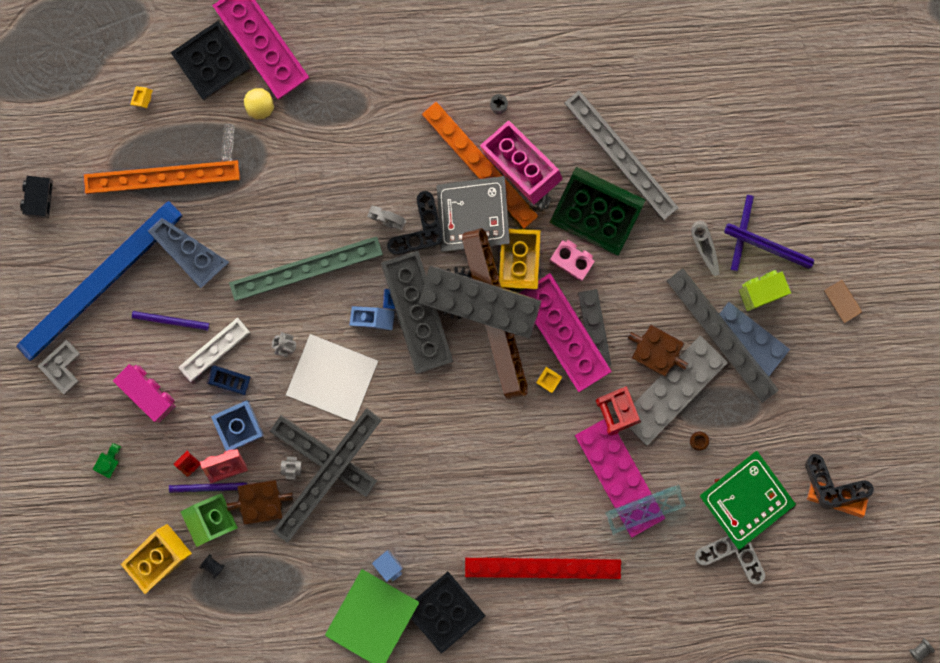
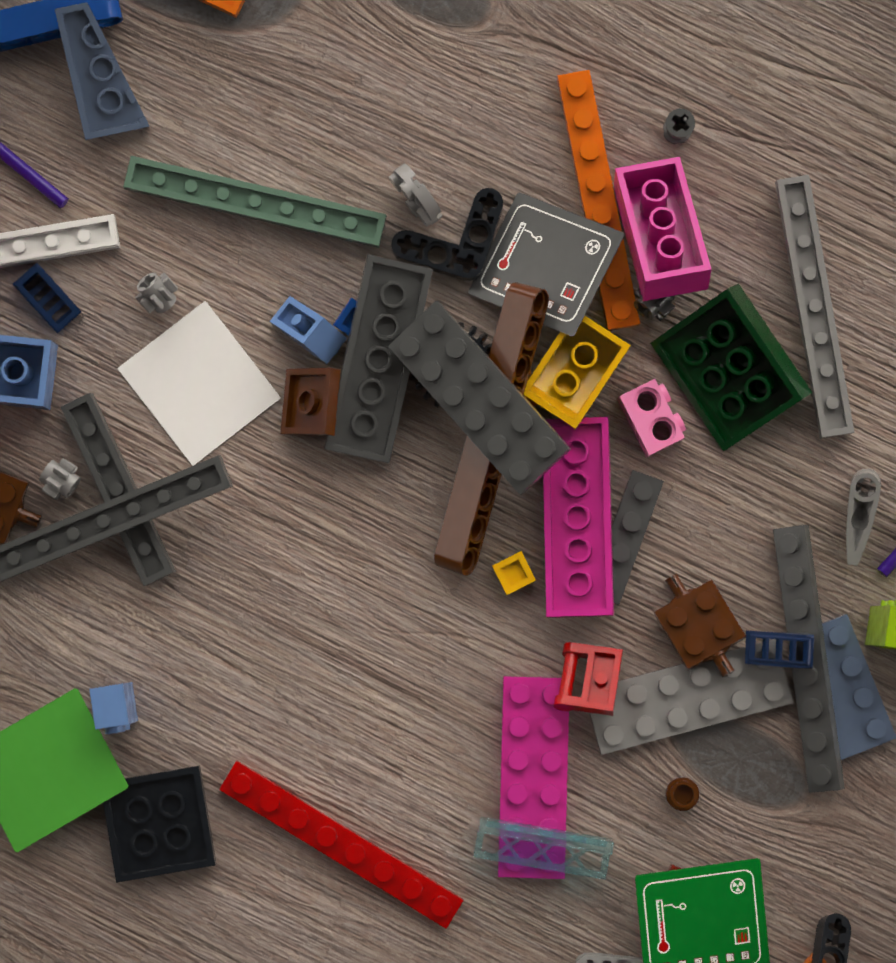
camera: 30 degrees right, 0 degrees up
none -> reddish brown plate [280,368,341,436]
none -> dark blue slope [745,630,814,669]

